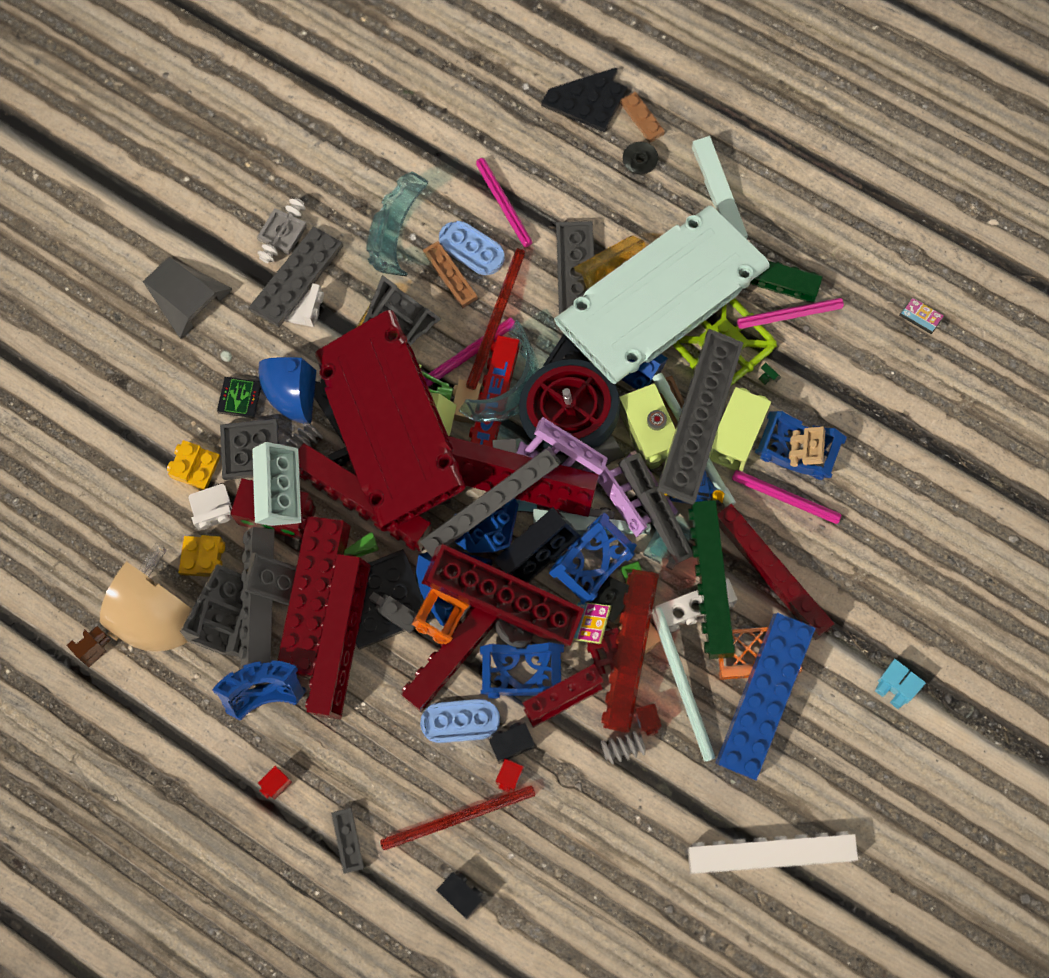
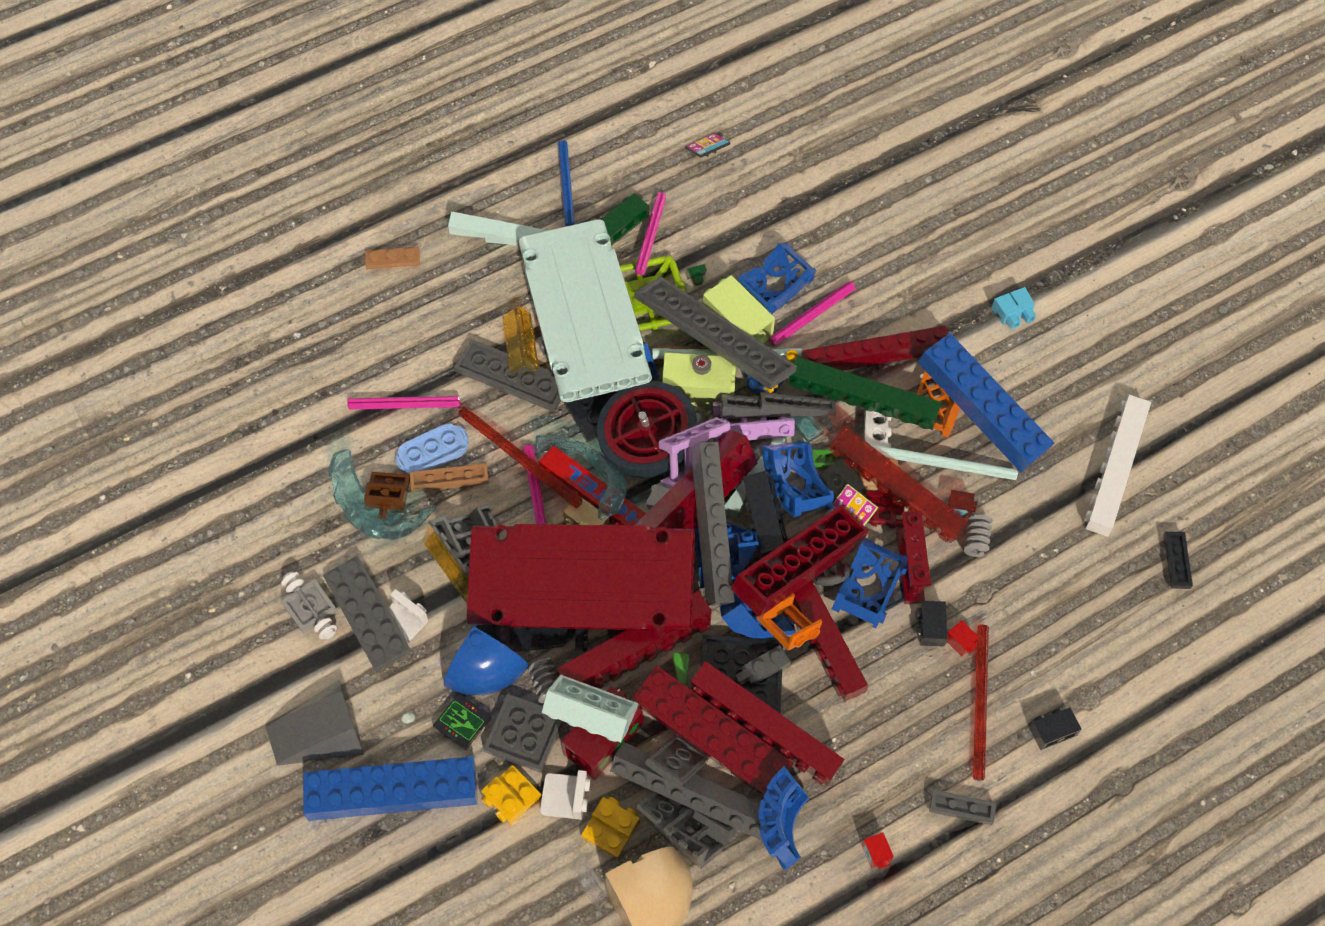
camera: 70 degrees left, 10 degrees down
light blue tile [420,699,500,743] -> none
black wing [541,67,627,133] -> none
pearl dark grey dish [622,142,658,175] -> none
tan plate [789,426,825,467] -> none
none -> blue brick [303,756,478,821]
none -> reddish brown plate [364,471,410,520]
none -> blue axle [558,140,575,227]
none -> black plate [1164,531,1193,589]

